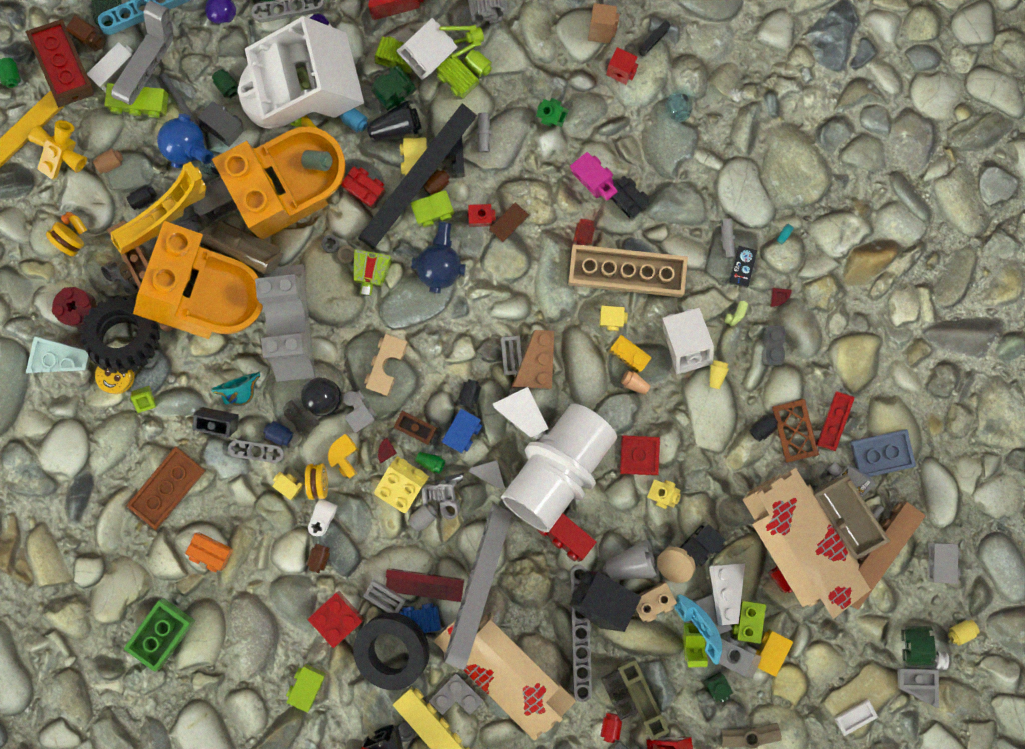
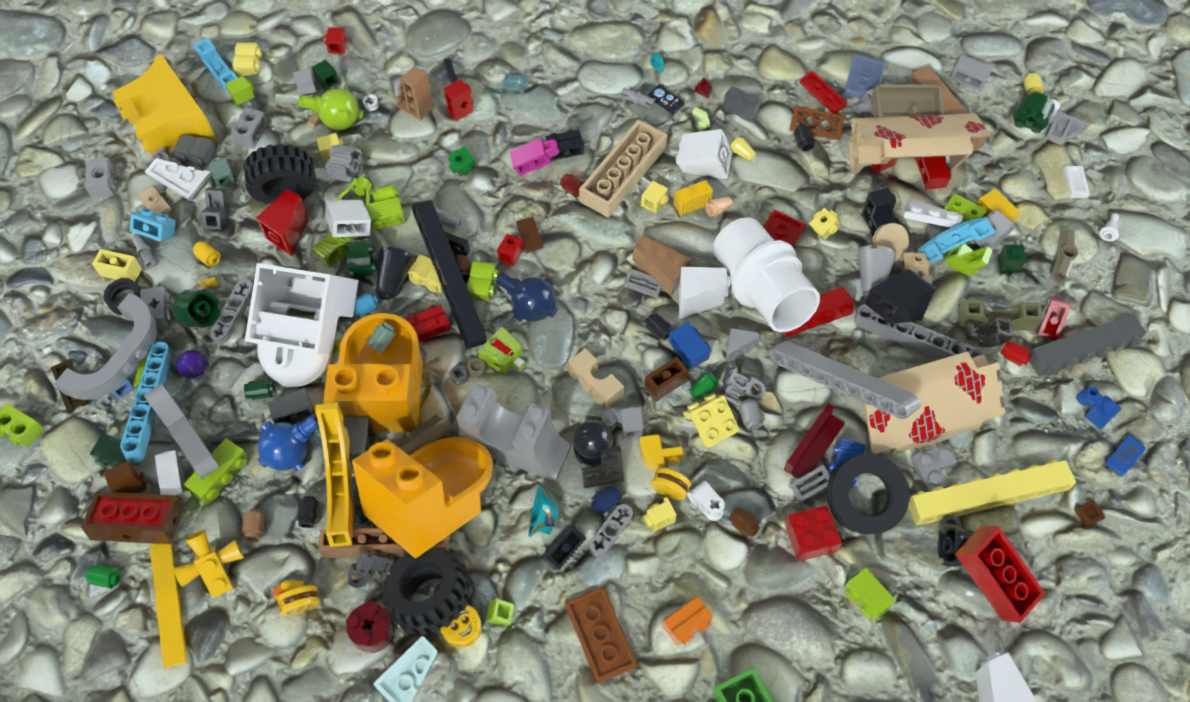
camera: 60 degrees left, 25 degrees down
dark red tile [378,437,397,464] -> none

